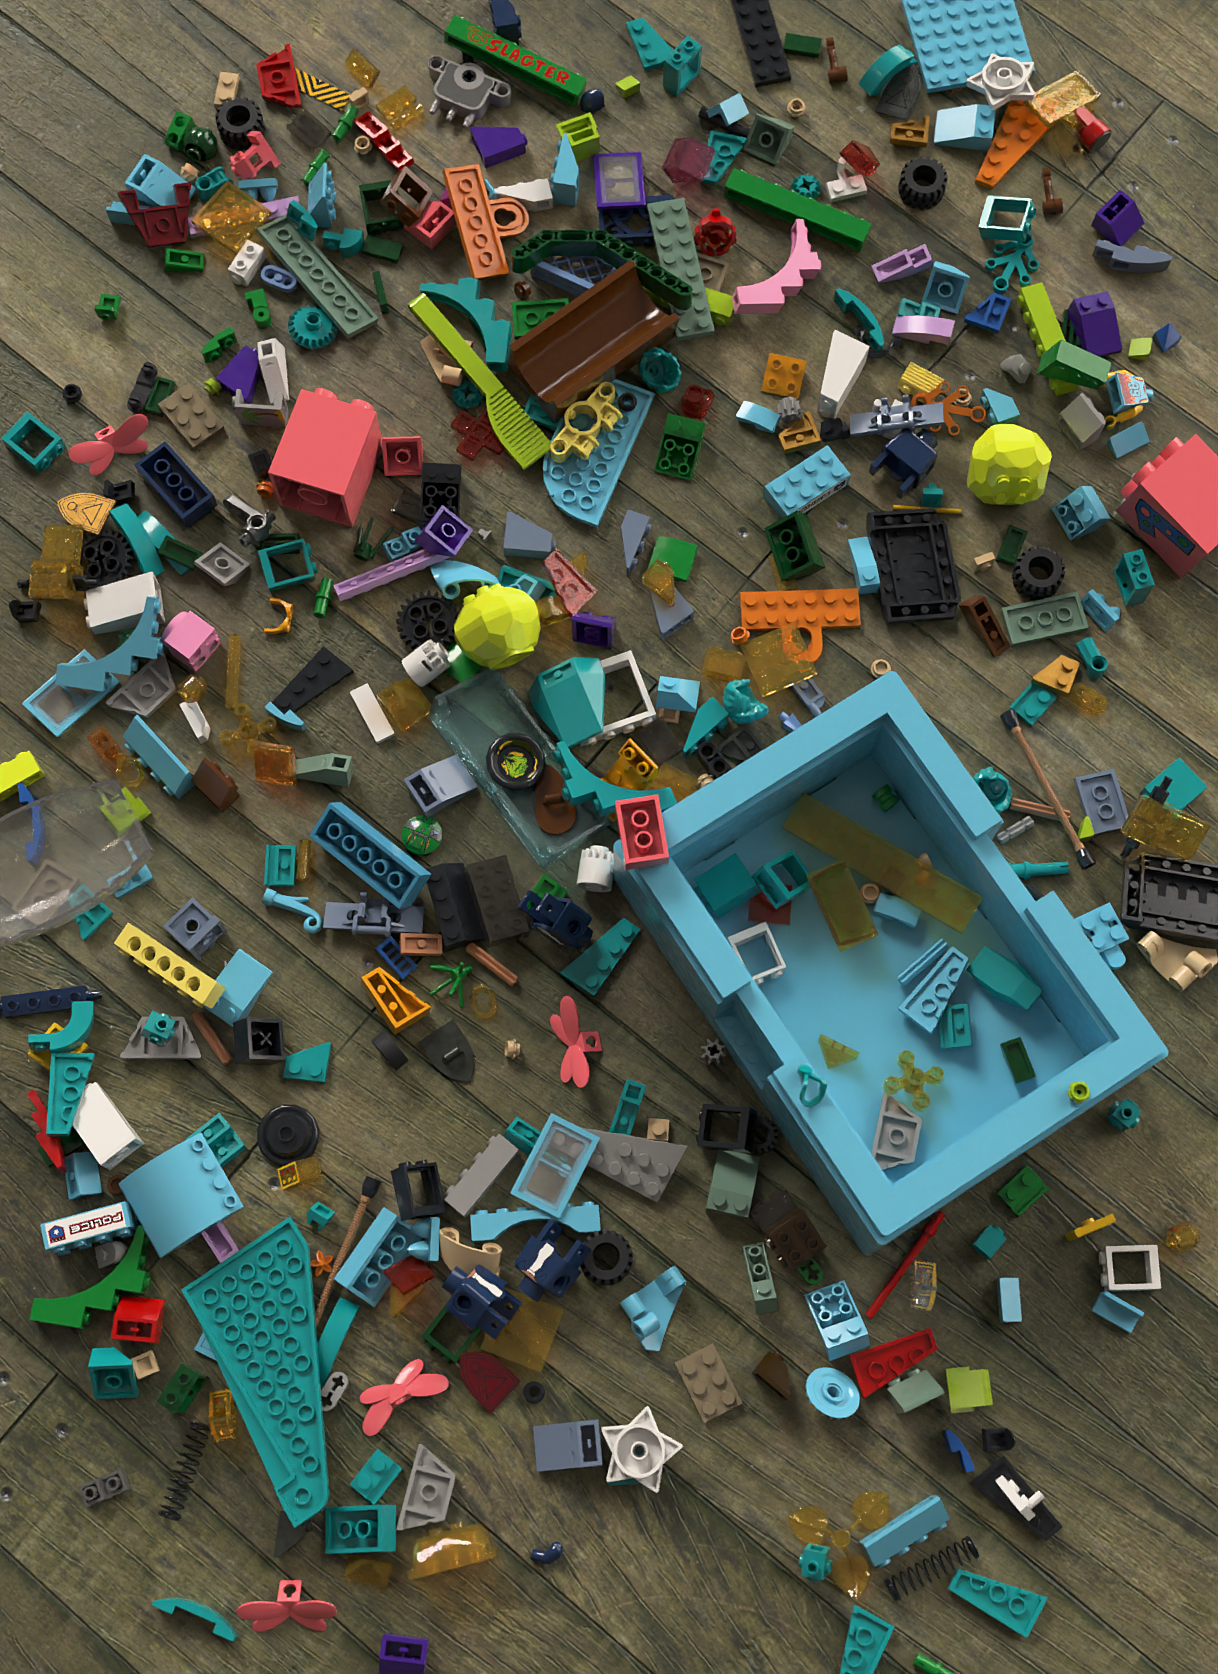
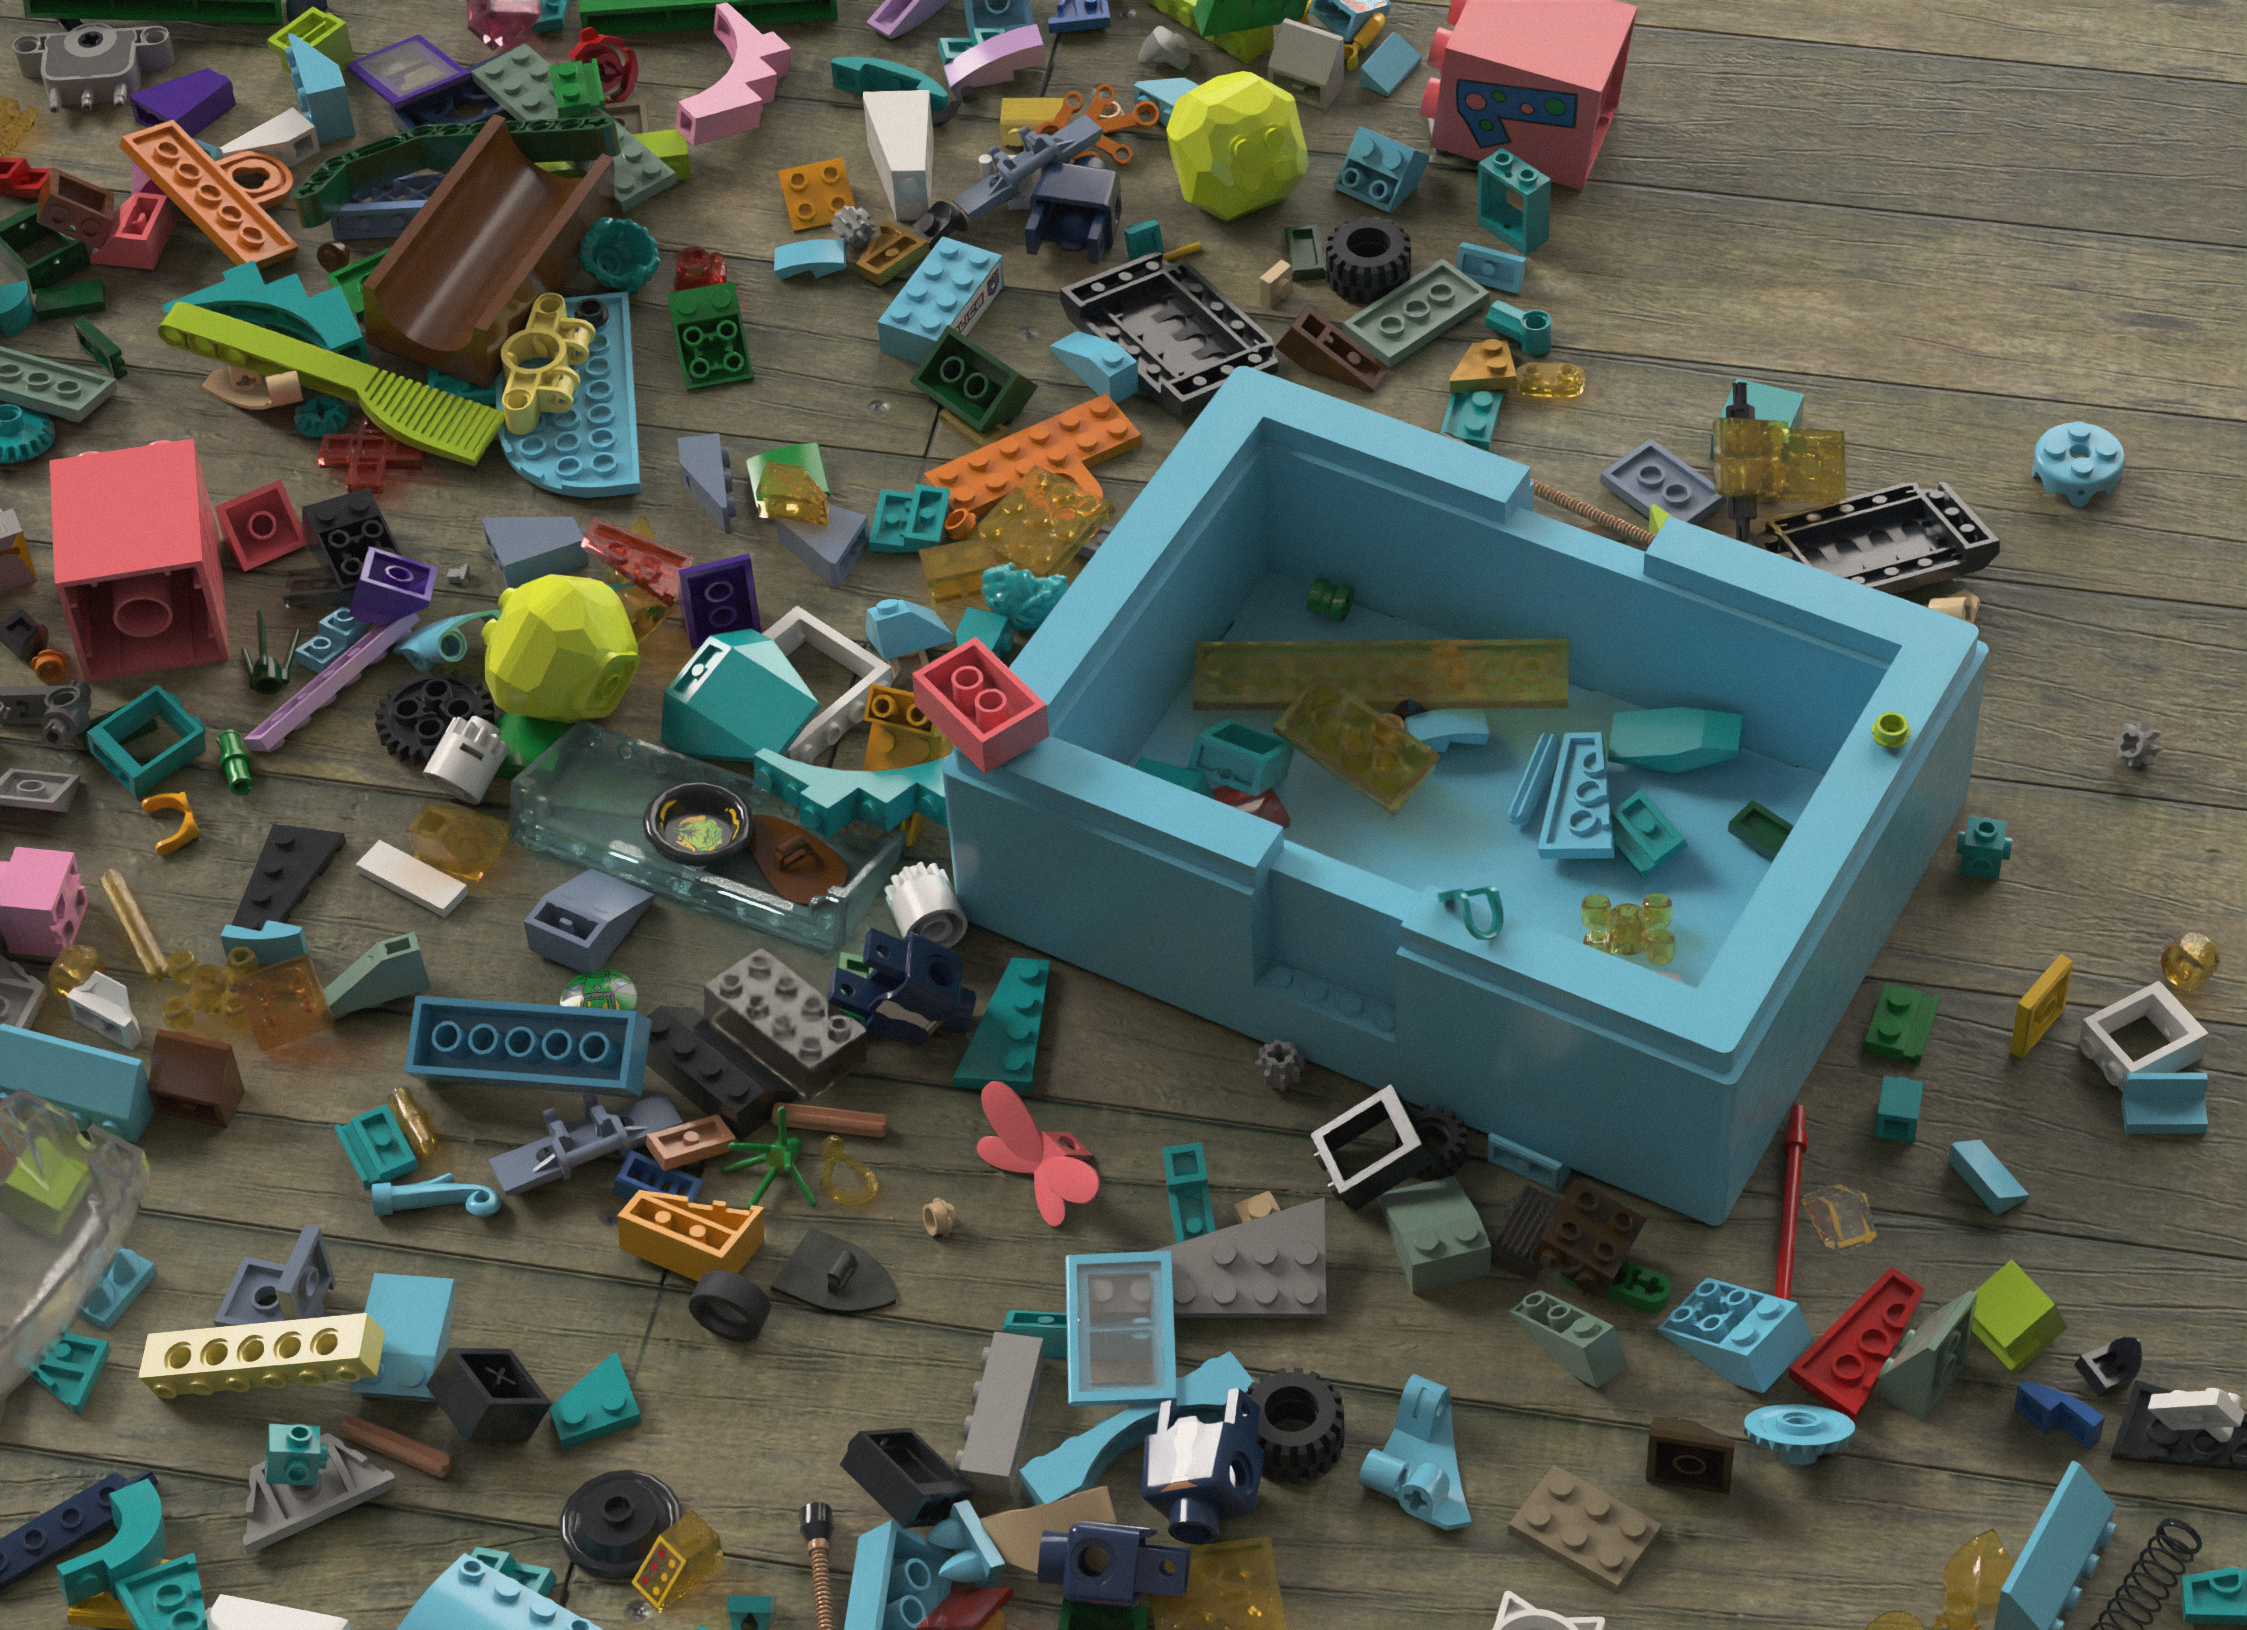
camera: 25 degrees left, 25 degrees down
none -> green plate [549,58,606,118]
none -> teal slope [869,484,951,553]
none -> medium azure slope [1488,1132,1571,1192]

